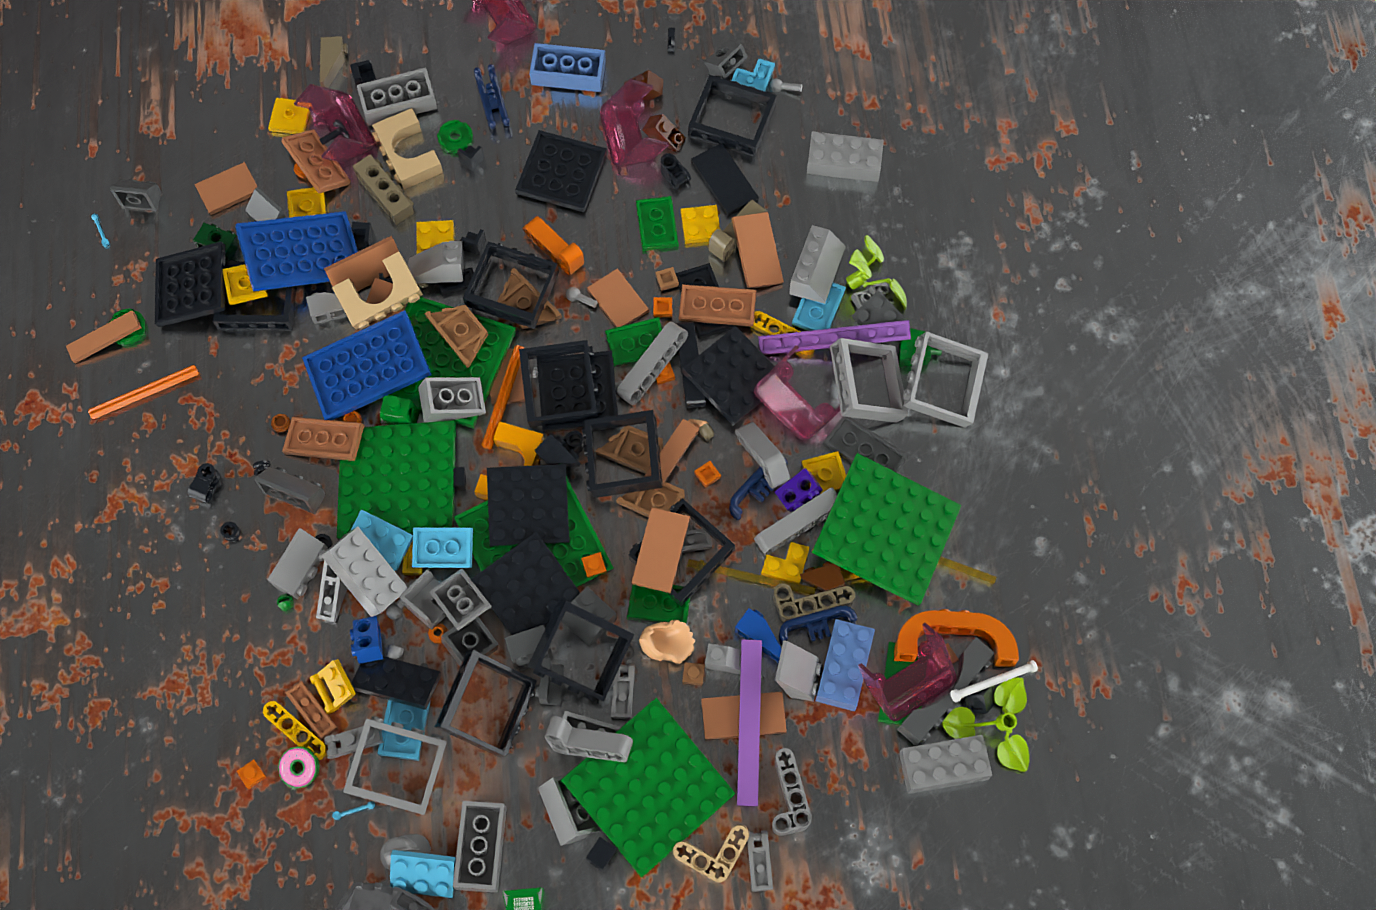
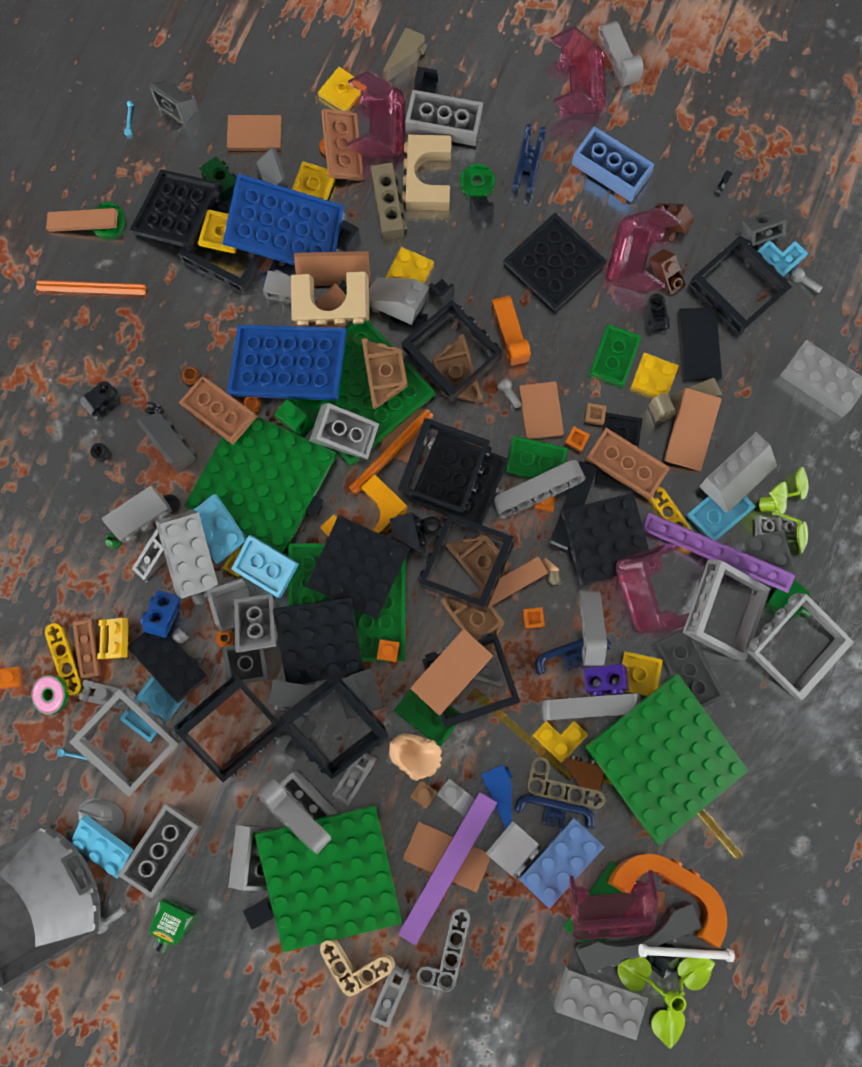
camera: 30 degrees right, 10 degrees up
black plant [319,119,350,147] -> none

